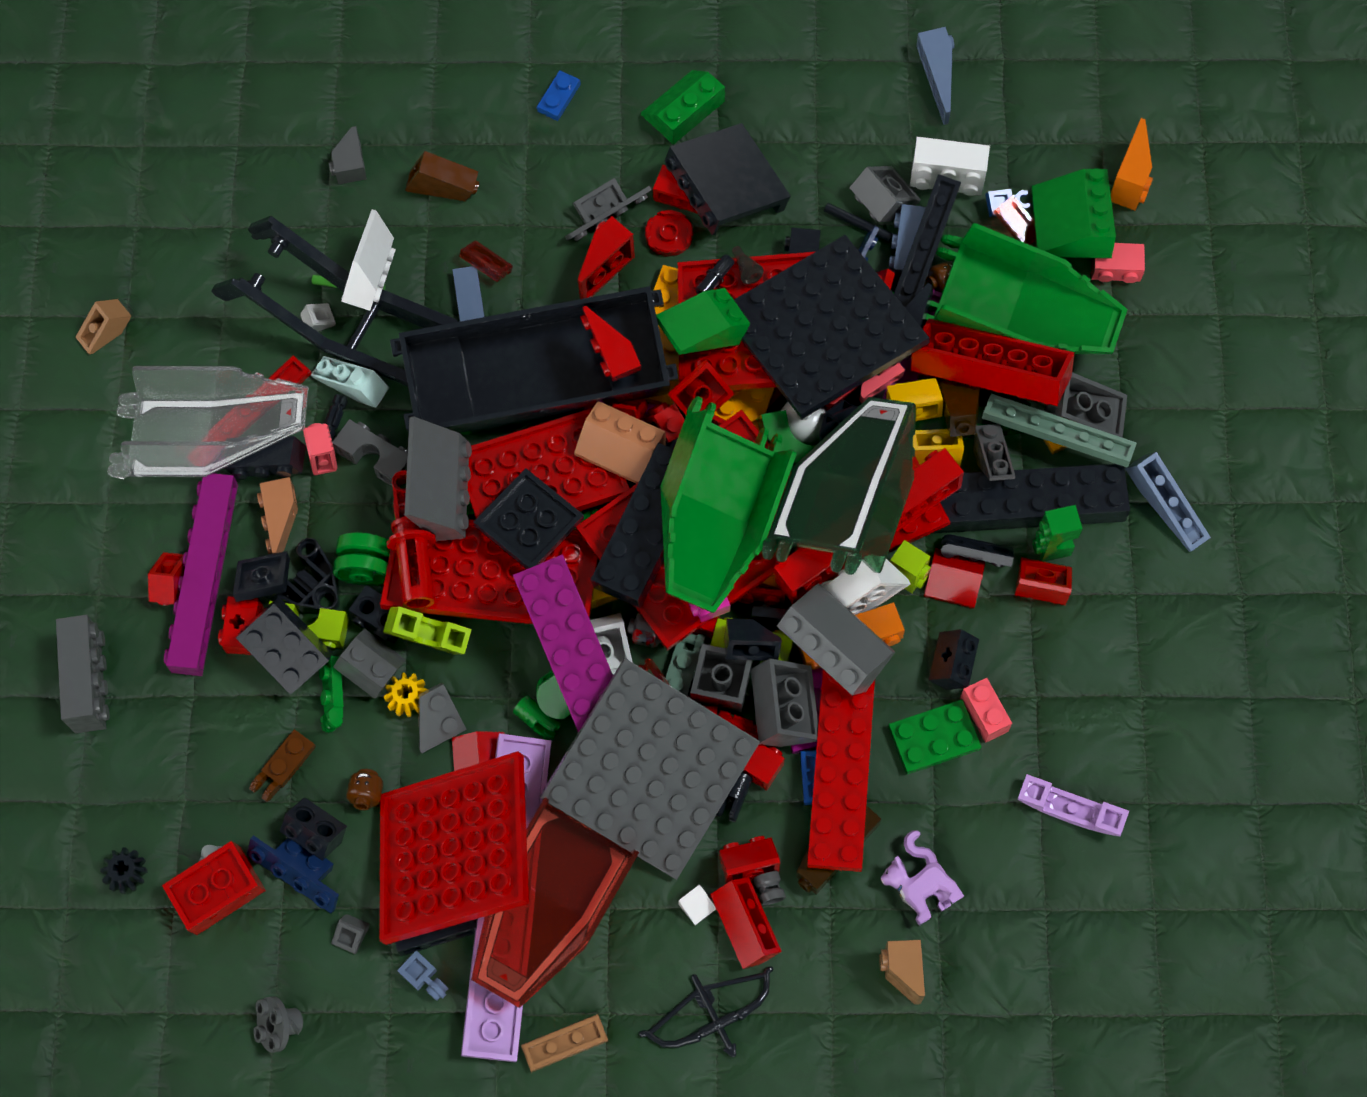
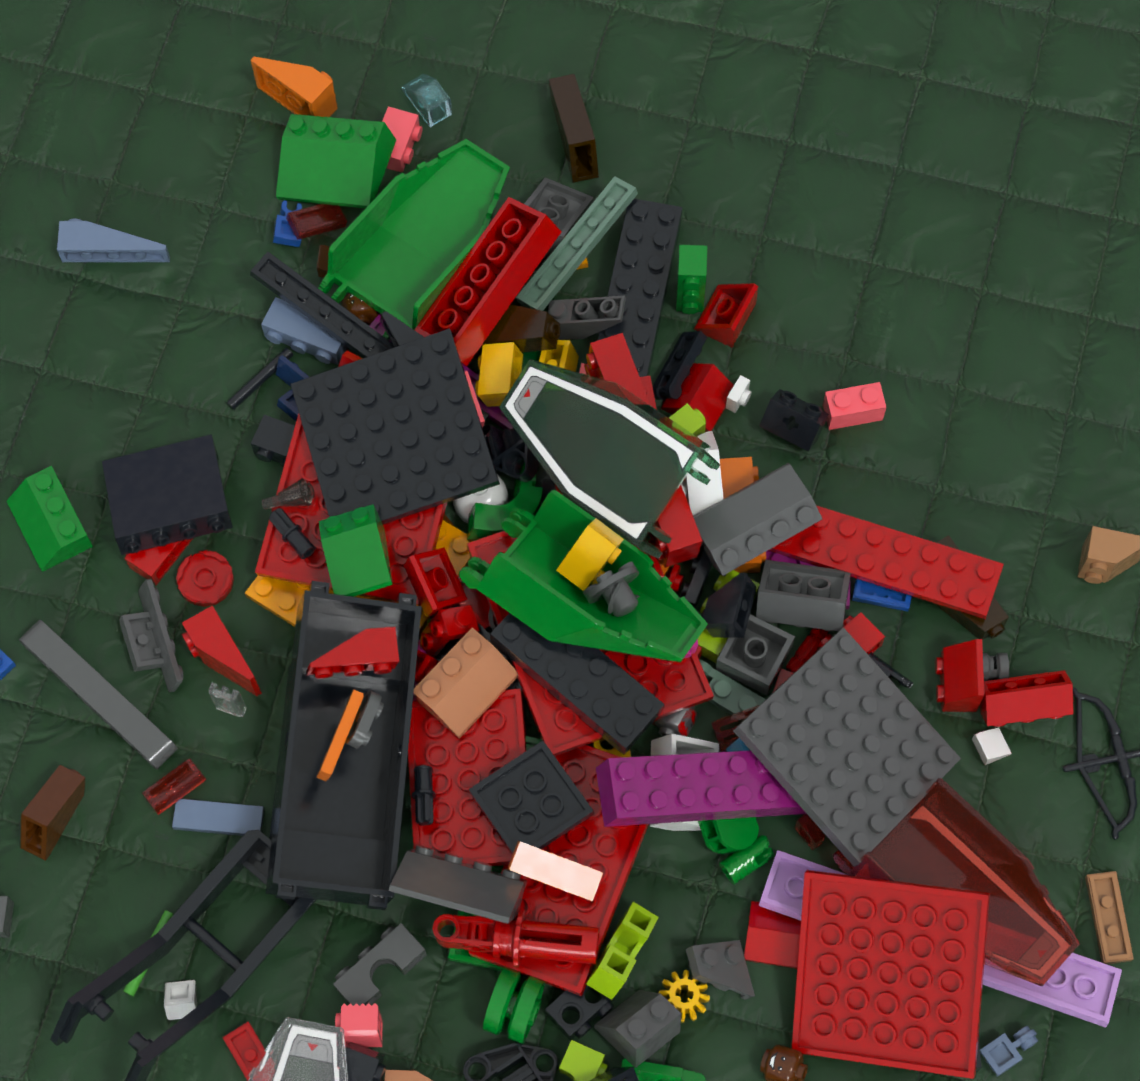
camera: 75 degrees left, 0 degrees up
light aqua slope [311,356,389,408] -> none
black axle [324,394,348,441] -> none
white slope [341,209,396,311] -> none
dark grey slope [850,166,921,222] -> none
lavender animal [881,830,964,926] -> none
green plate [888,699,982,775] -> none
white brick [910,137,990,196] -> none
lavender slope [1018,774,1129,837] -> none
sand blue slope [1125,452,1211,552] -> none
none -> dark grey beam [19,619,178,770]
none -> clear tile [208,682,247,717]
none -> orange tile [316,690,364,781]
none -> dark grey plate [345,690,384,749]
none -> clear light blue slope [401,73,452,127]
none -> black axle [412,765,436,826]
none -> tile [507,841,603,901]
none -> dark brown slope [549,74,599,183]
none -> yellow brick [556,518,624,591]
none -> dark grey plate [582,562,640,617]
none -> white plate [726,375,752,413]

